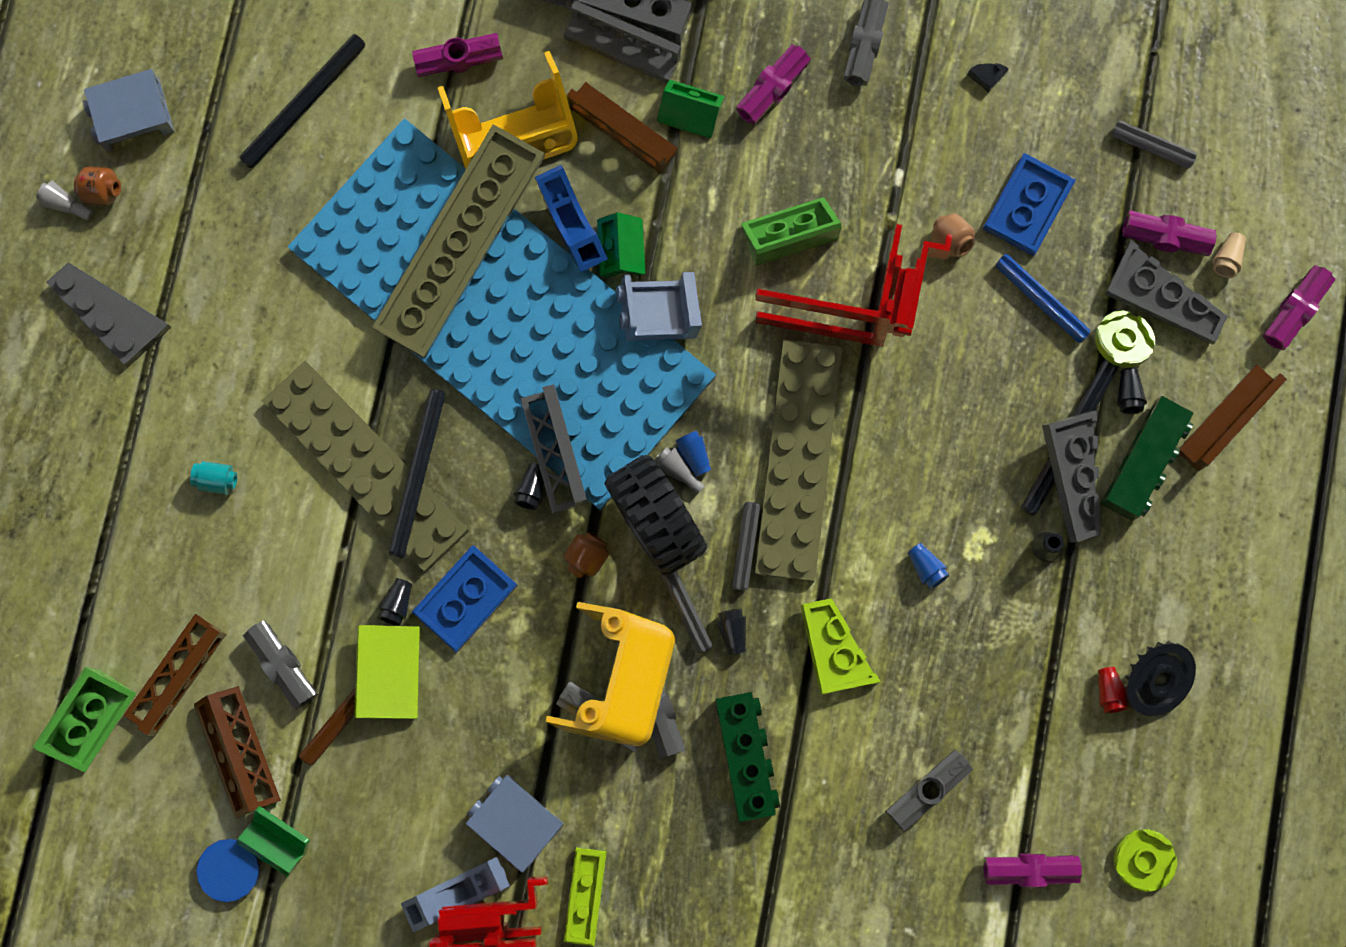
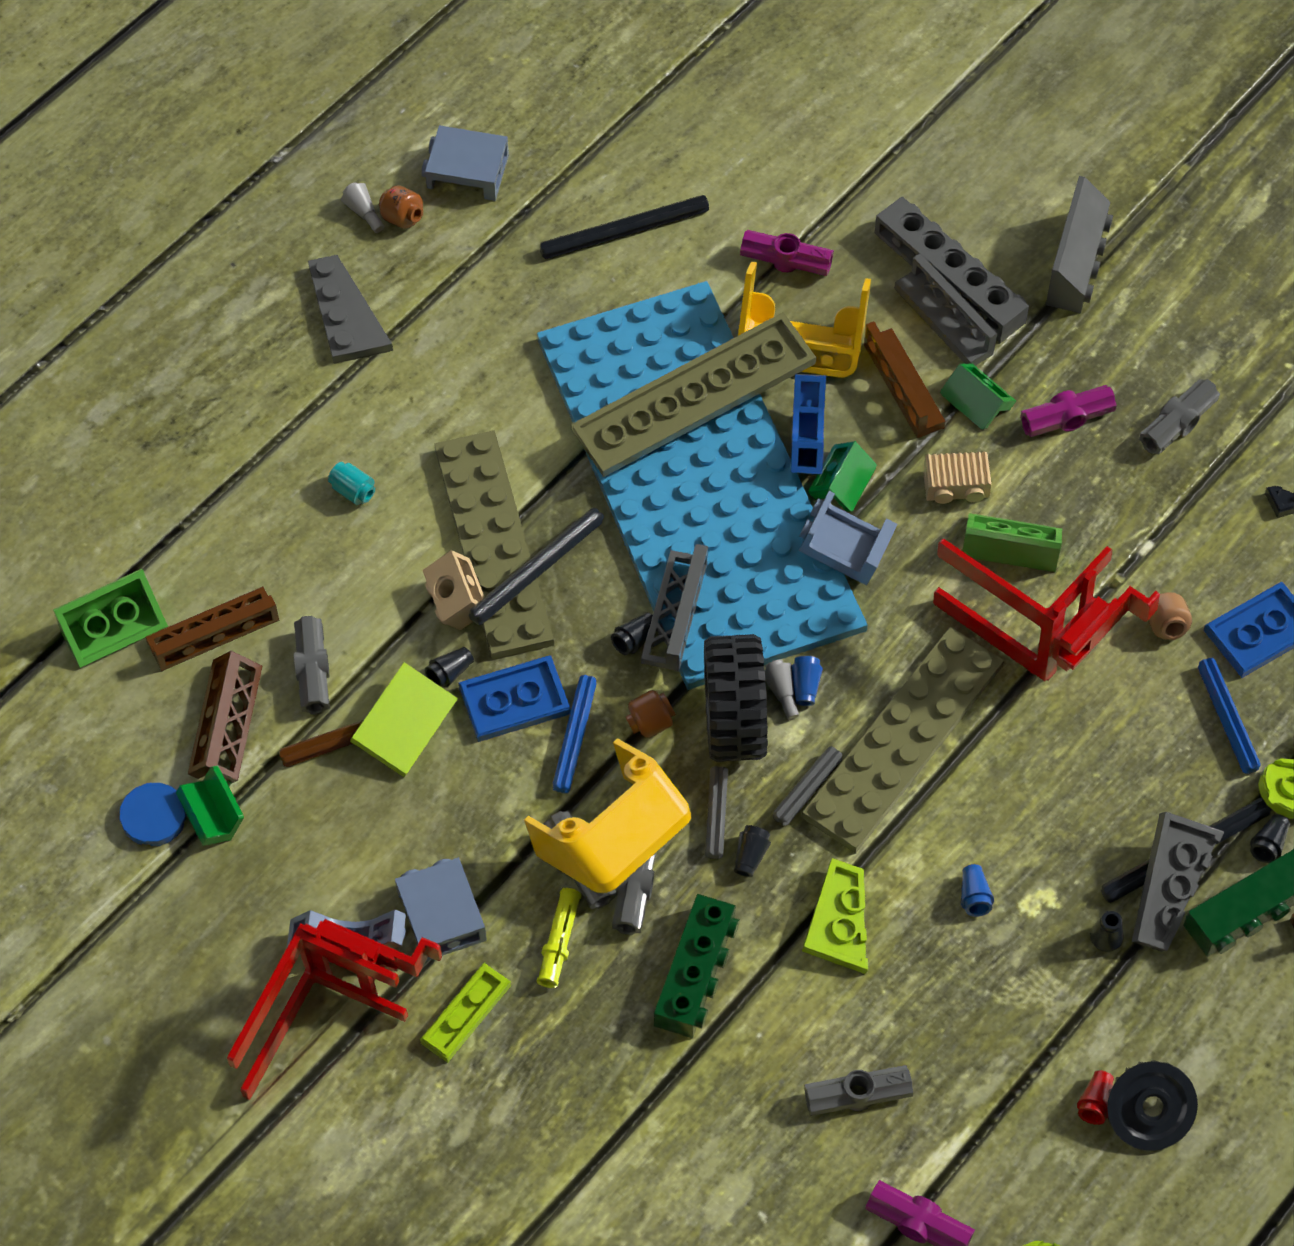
camera: 30 degrees right, 20 degrees down
none -> tan brick [422,550,485,630]
none -> neon yellow pin [536,888,581,988]
none -> blue axle [553,675,596,794]
none -> tan brick [923,451,991,504]

